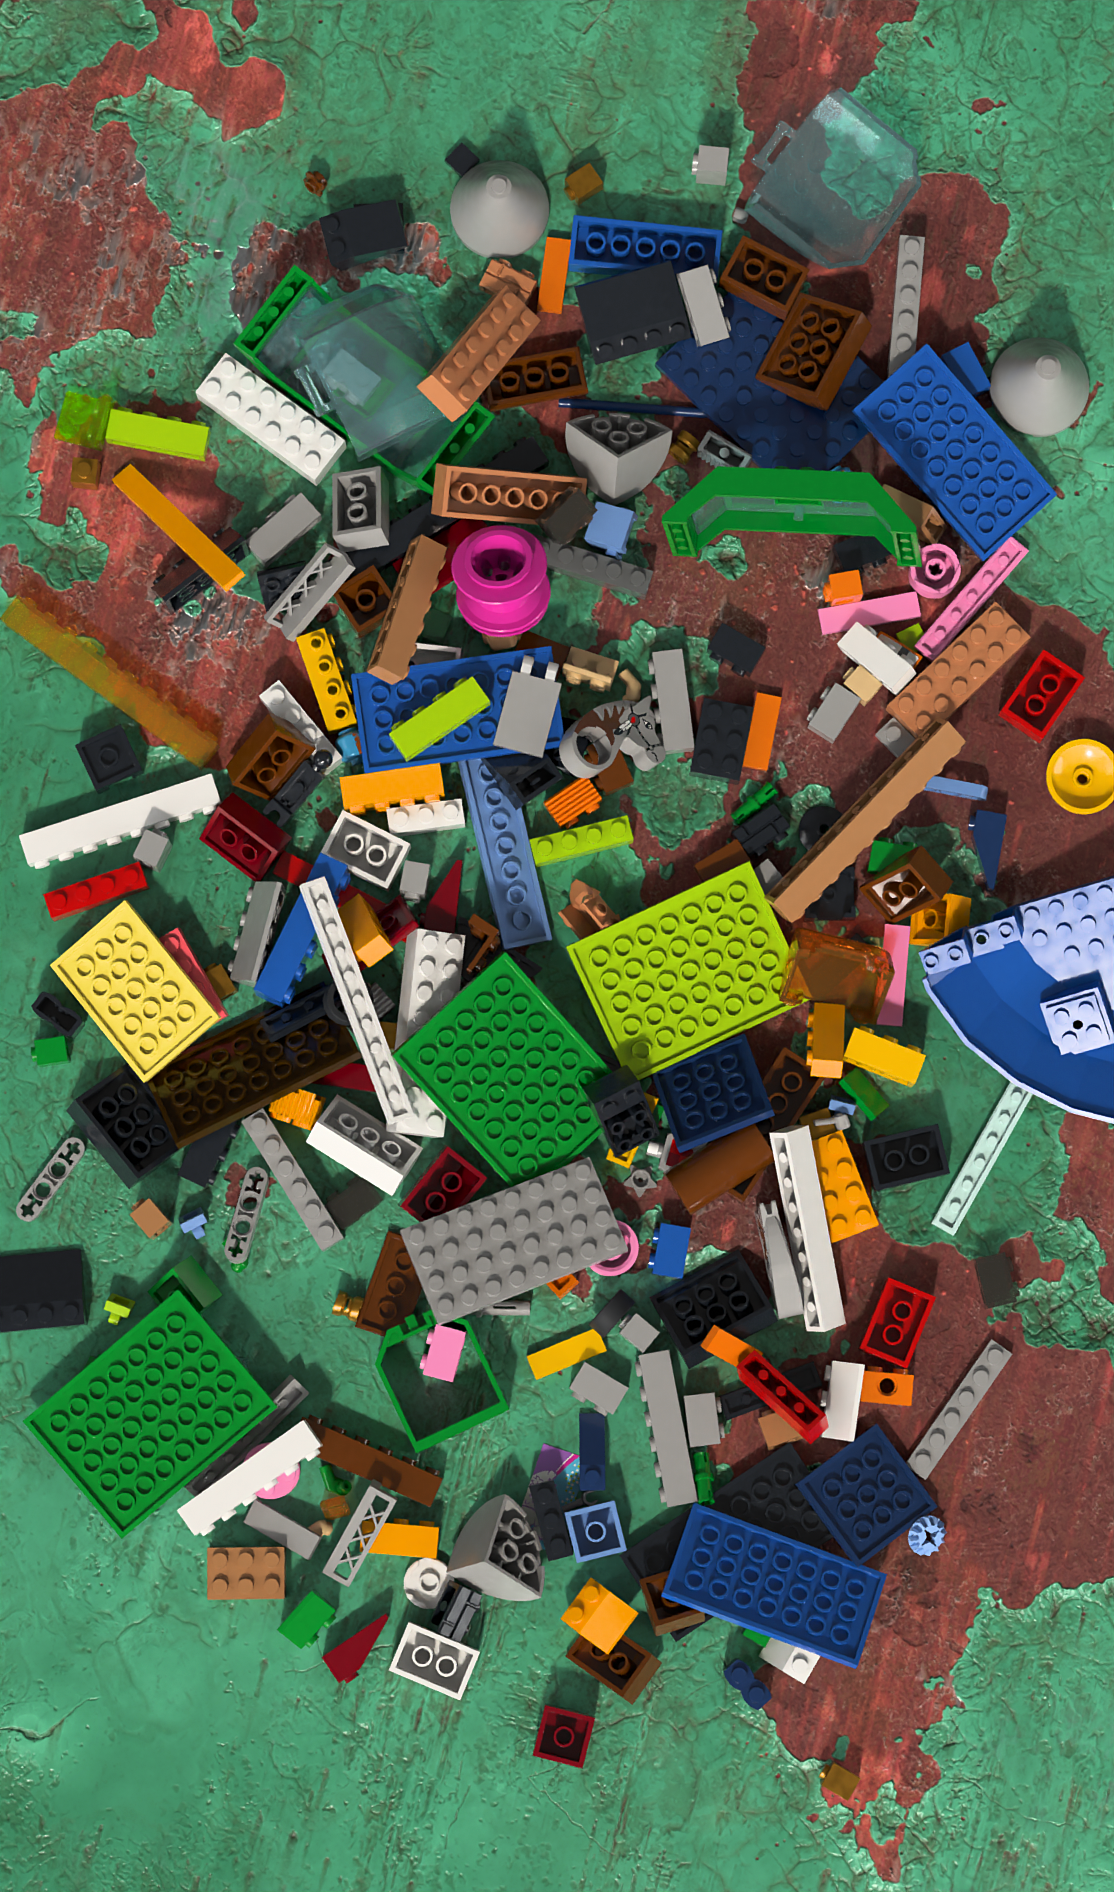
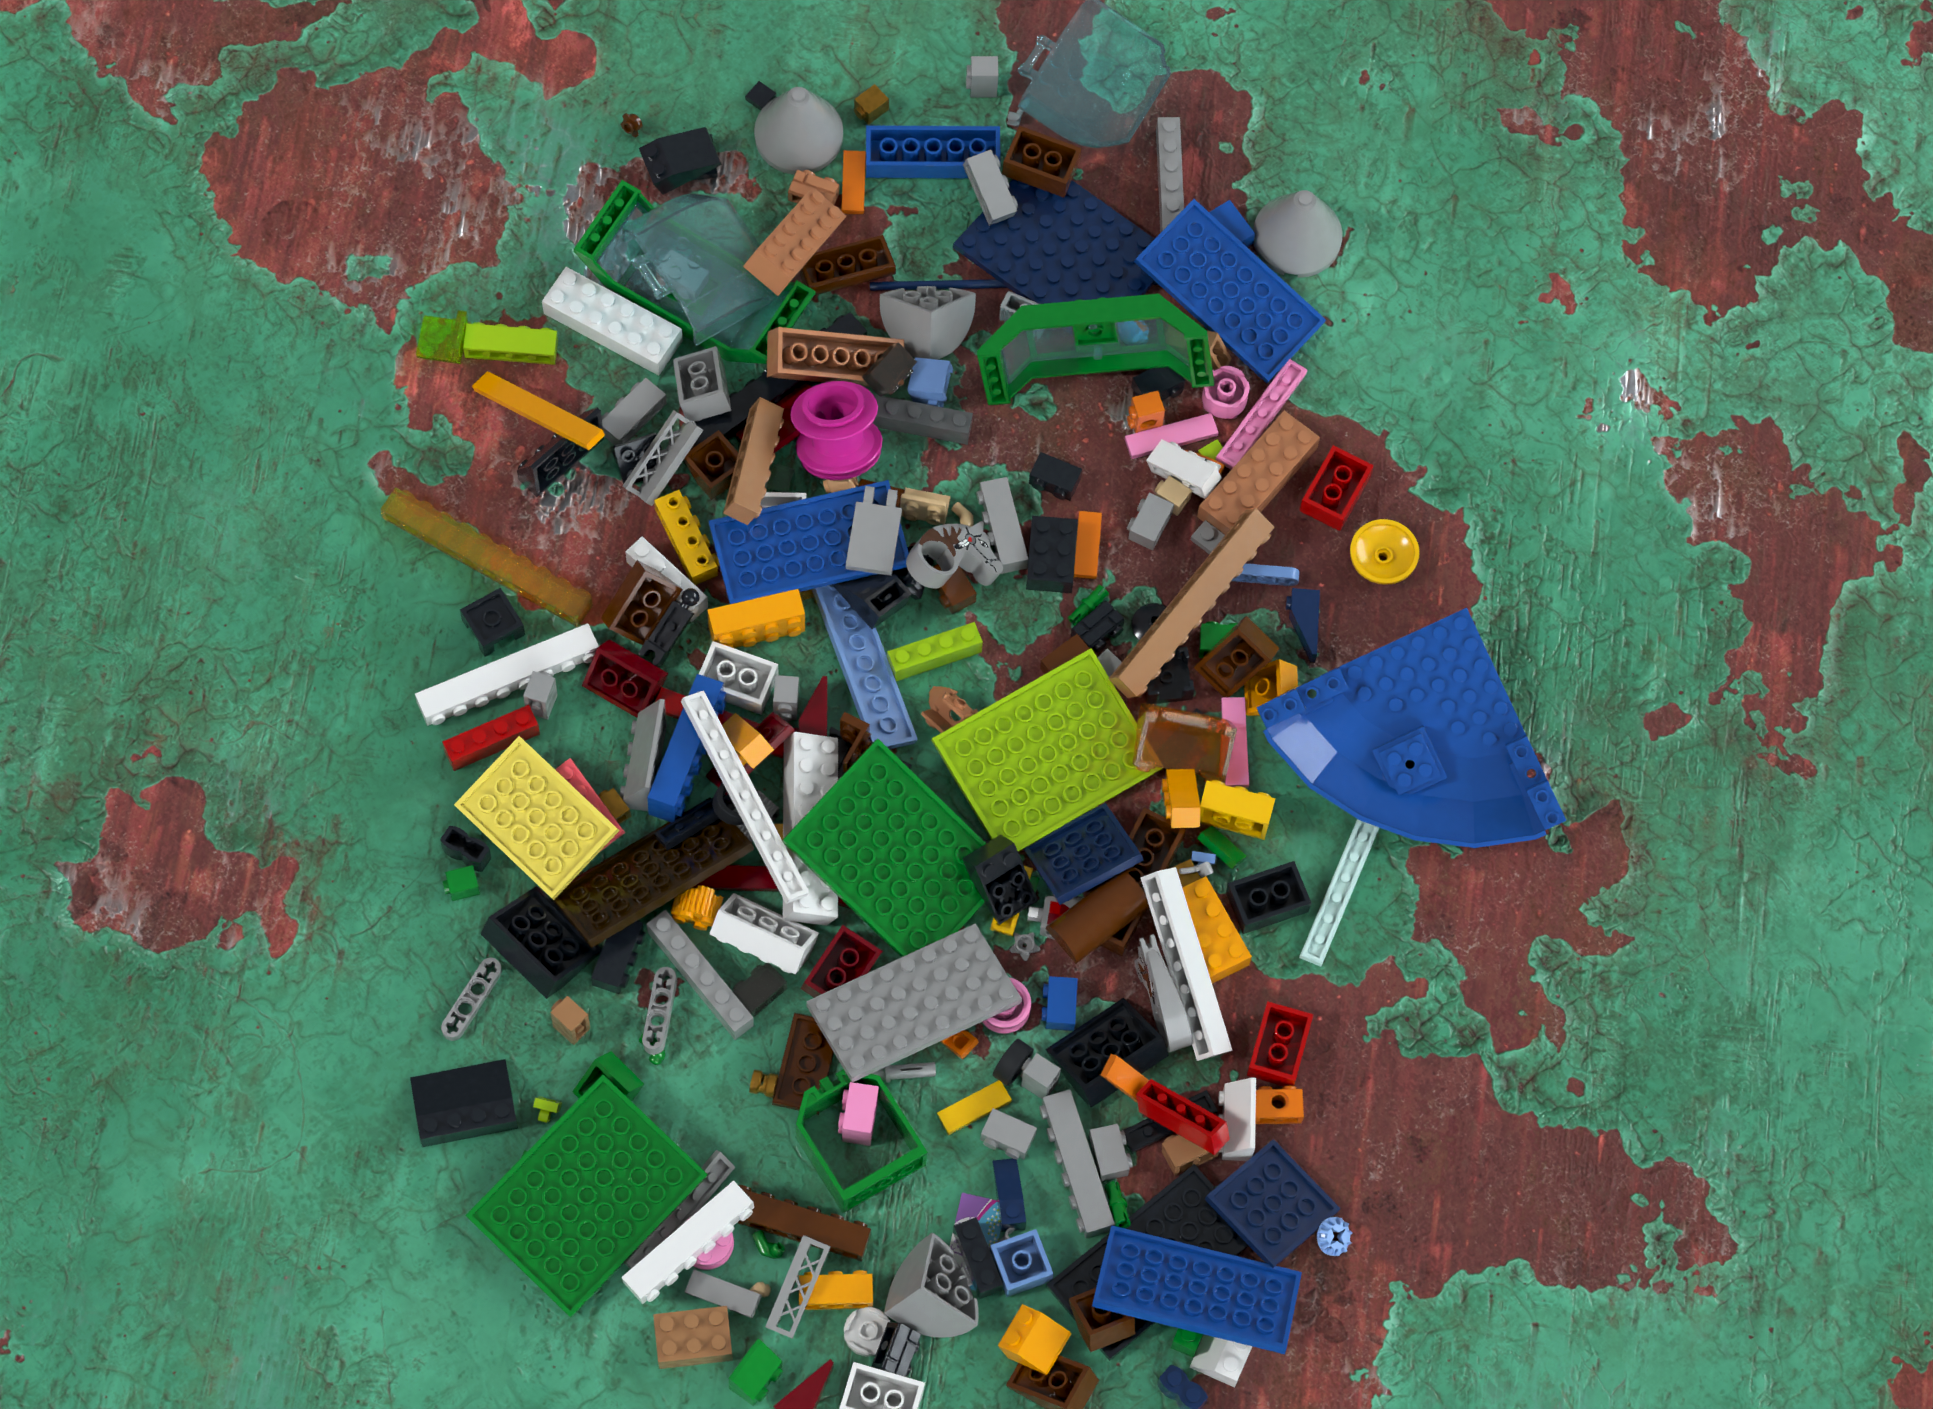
camera: 10 degrees left, 15 degrees down
pearl gold brick [70,457,101,490] -> none
medium blue tile [178,1207,207,1240] -> none
clear orange slope [320,1495,351,1520] -> none
dark azure head [335,727,363,766] -> none
white brick [386,799,465,837] -> none
lime brick [389,676,490,762] -> none
orange brick [543,778,602,829] -> none
black slope [574,259,691,365] -> none
pearl gold wheel [668,430,700,465] -> none
reddish brown slope [755,292,872,411] -> none
light grey plate [906,1339,1012,1480] -> none
clear smoke brick [973,1252,1020,1310] -> none

